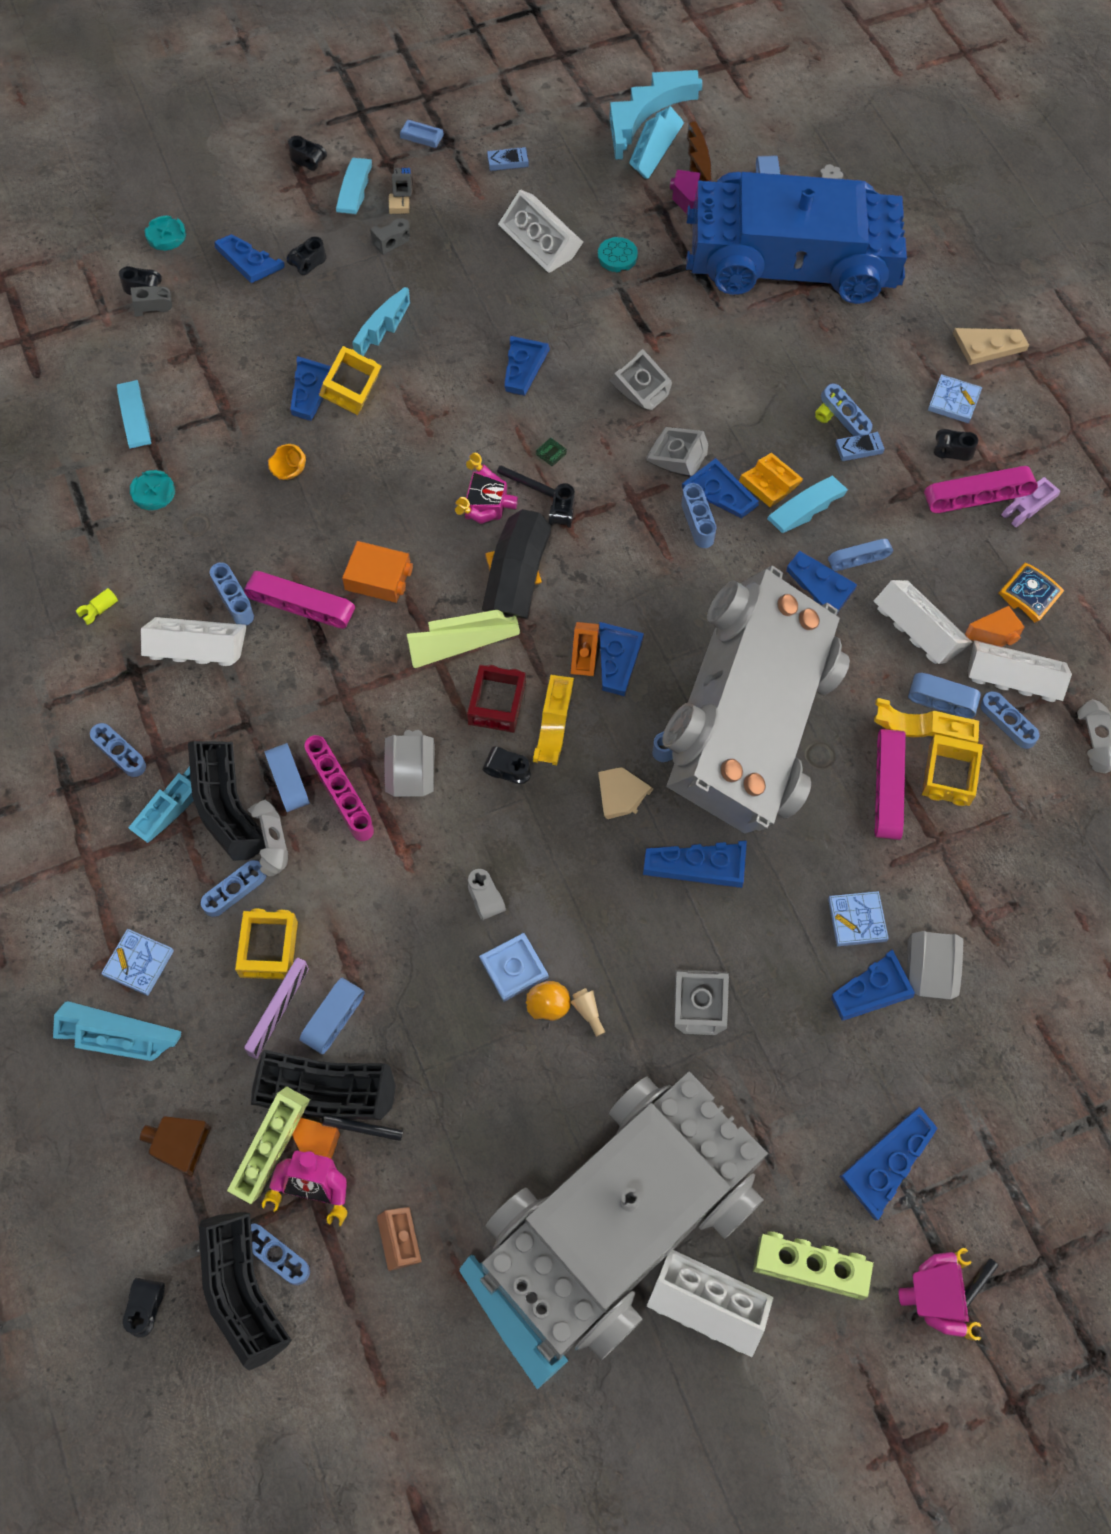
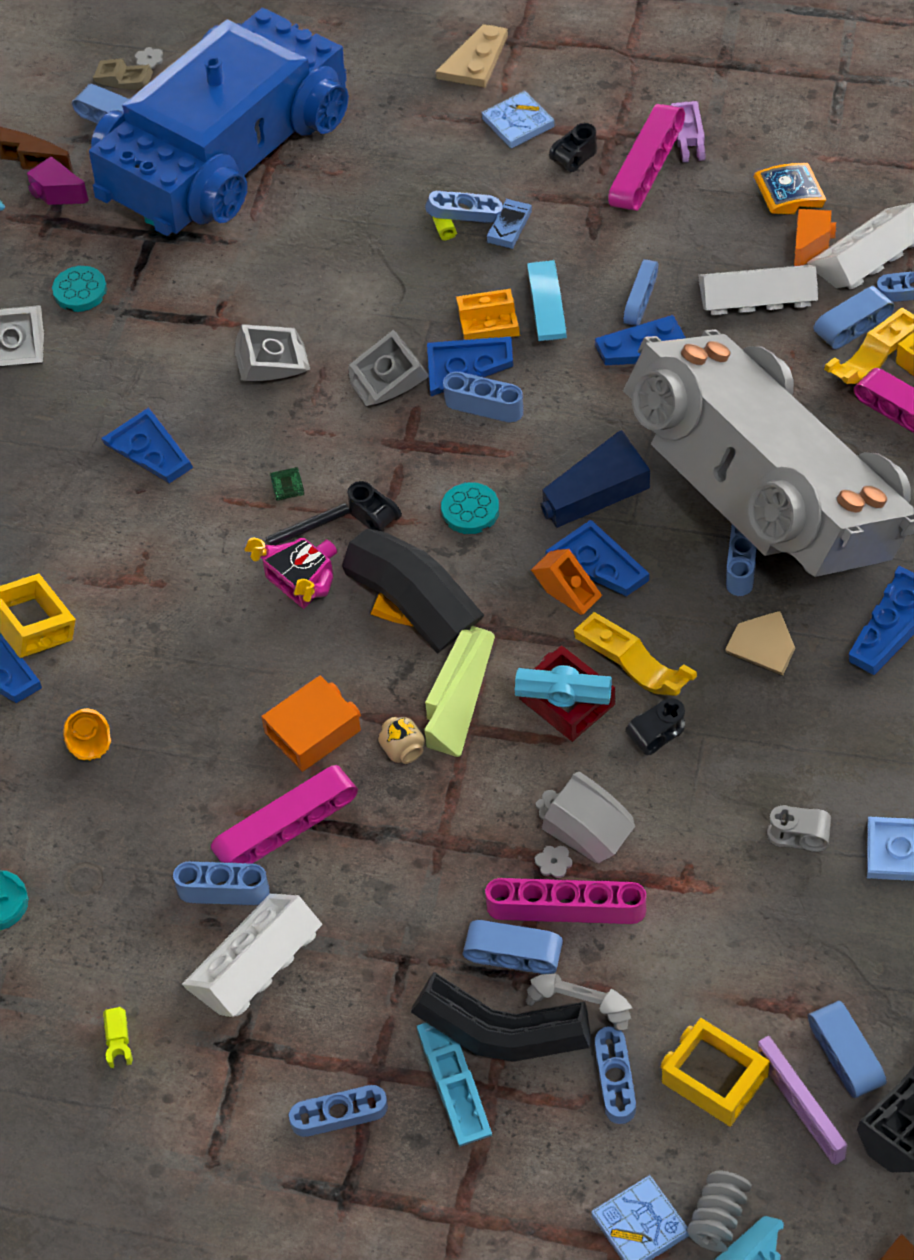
camera: 50 degrees left, 10 degrees down
none -> dark tan slope [93,59,153,90]
none -> tan head [378,717,425,764]
none -> teal tile [441,482,499,534]
none -> medium azure piece [515,665,612,707]
none -> light grey plant [535,846,572,878]
none -> dark blue slope [540,430,650,528]
none -> light grey piece [687,1171,752,1252]

